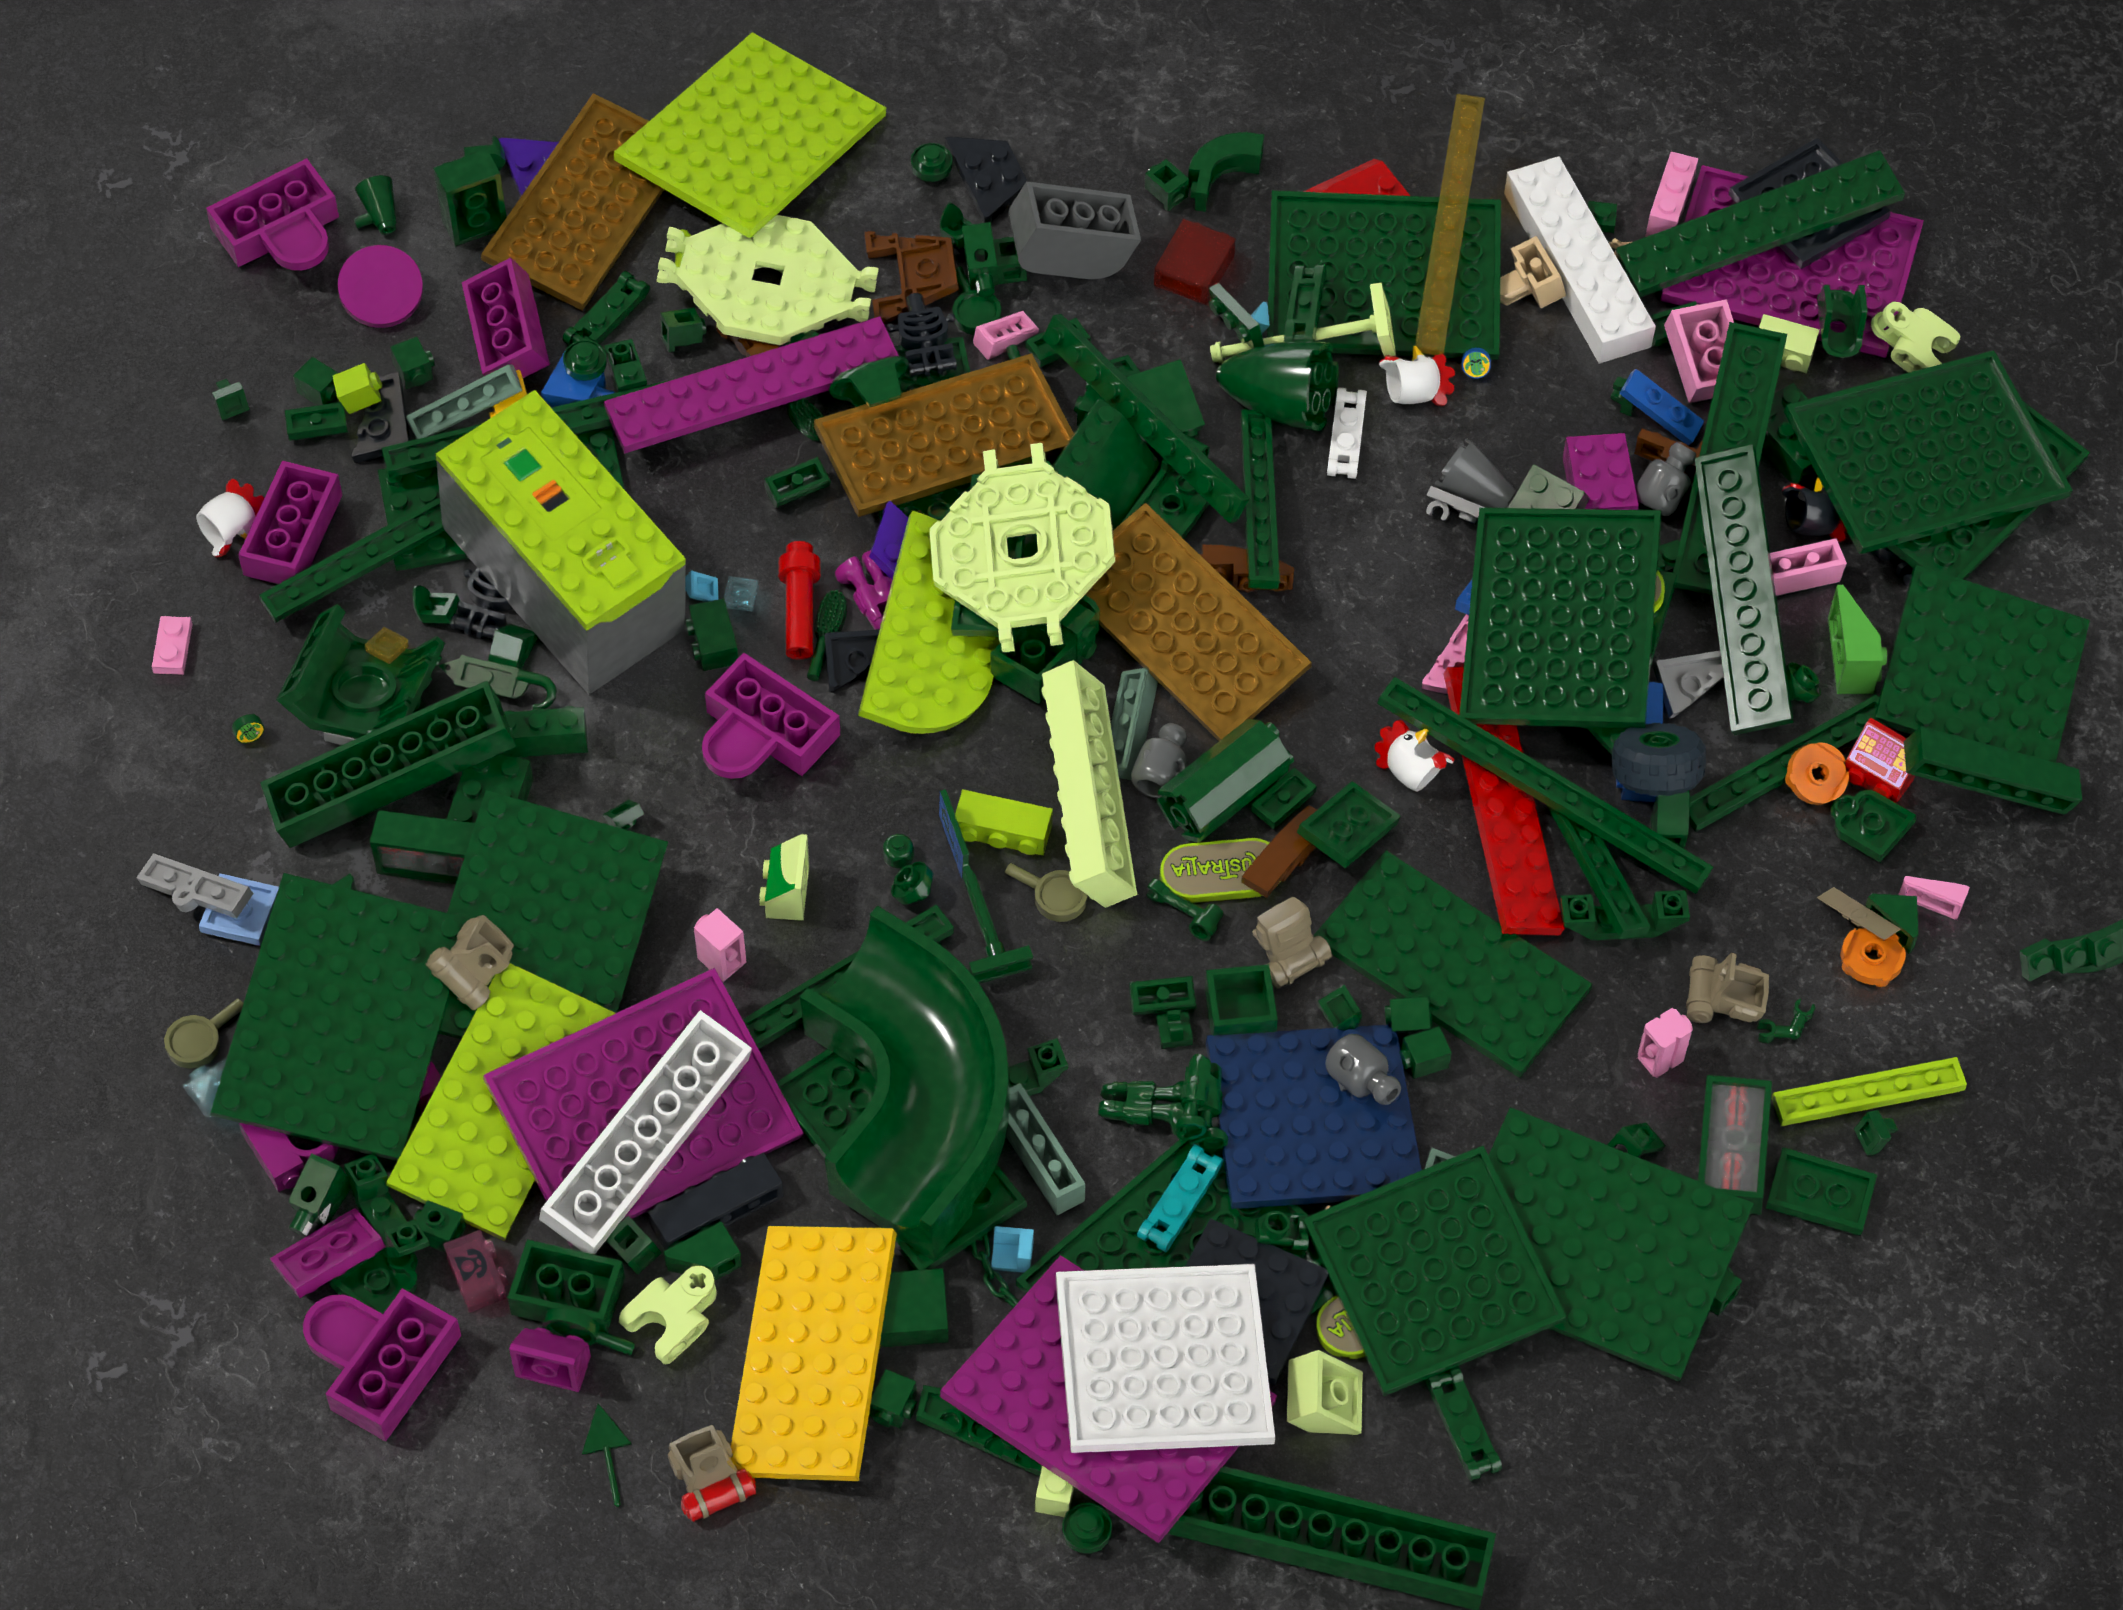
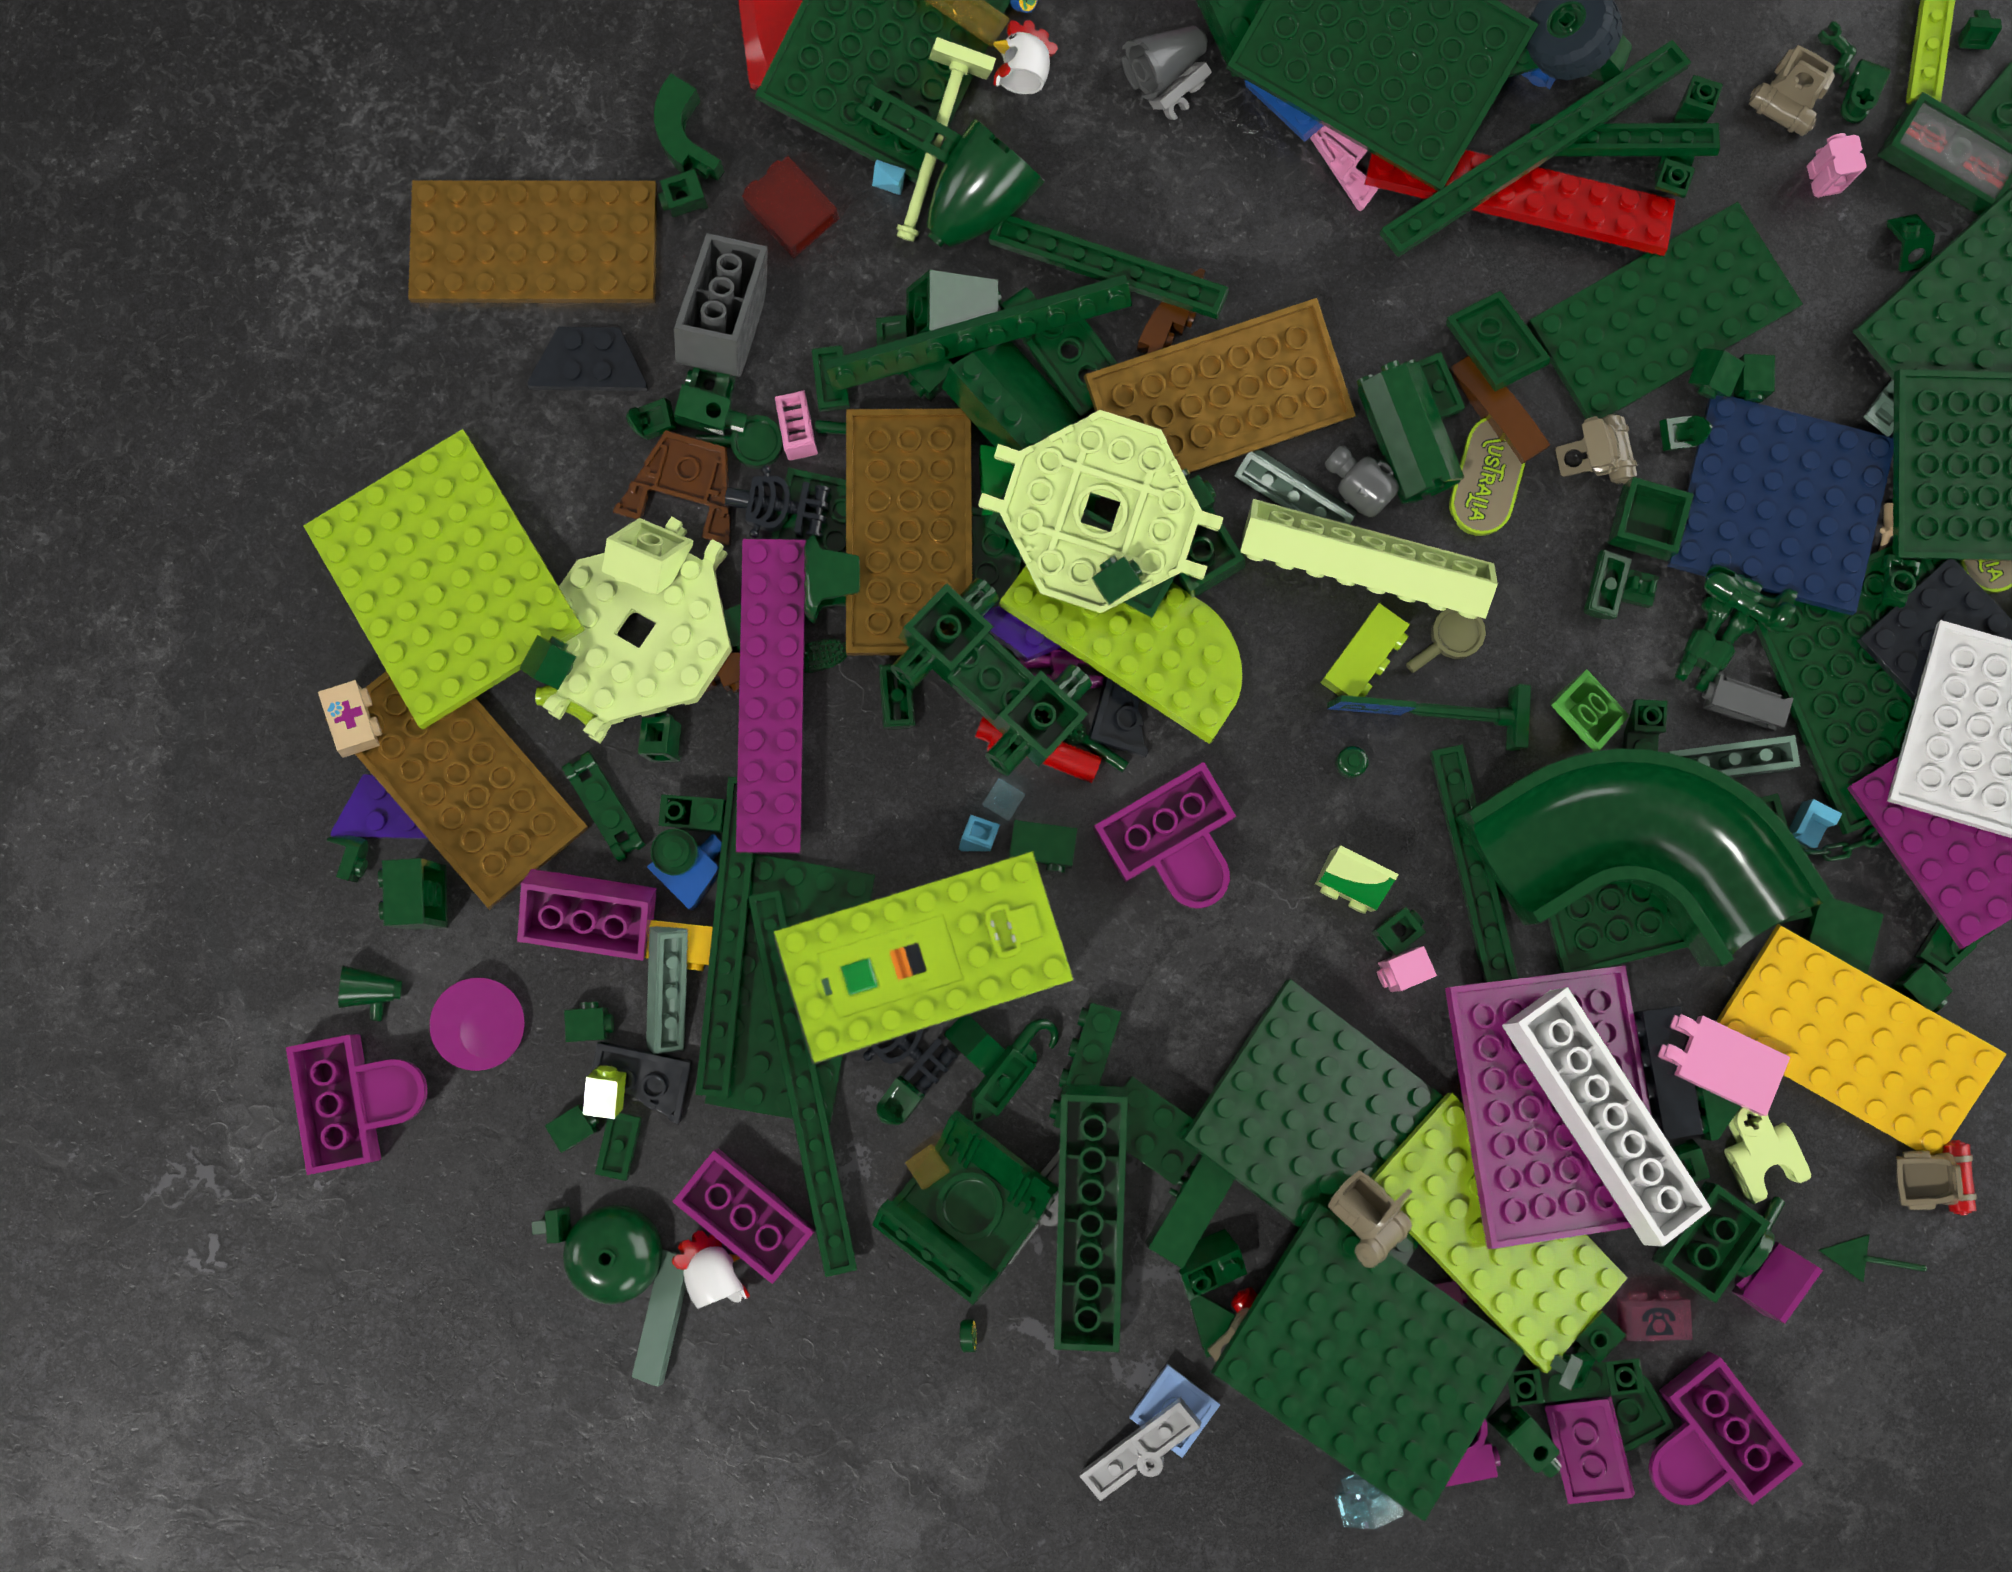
camera: 65 degrees left, 25 degrees up
bright pink plate [152,616,193,675] -> none
olive piece [164,998,243,1069] -> none
dark green plate [603,800,644,829] -> none
dark green plate [891,861,934,905] -> none
dark green plate [911,143,952,182] -> none
teal plate [1137,1144,1224,1252] -> none
dark green brick [1146,878,1224,941] -> none
dark green plate [1209,283,1264,348] -> none
dark grey piece [1325,1034,1401,1105] -> none
white plate [1327,387,1367,479] -> none
white piece [1375,720,1455,792] -> none
none -> tan brick [318,680,382,758]
none -> pearl gold plate [408,180,657,303]
none -> dark green brick [520,635,576,690]
none -> dark green cylinder [563,1205,662,1305]
none -> yellowish green slope [602,518,693,595]
none -> sand green slope [632,1249,686,1387]
none -> dark green piece [891,578,1092,776]
none -> dark green brick [1091,555,1143,606]
none -> dark green slope [1179,1229,1247,1300]
none -> dark green brick [1372,907,1426,957]
none -> bright green slope [1550,669,1629,752]
none -> dark green tile [1550,1352,1596,1391]
none -> bright pink tile [1657,1014,1790,1116]
none -> dark grey window [1702,674,1794,732]
none -> dark green piece [1840,58,1891,123]

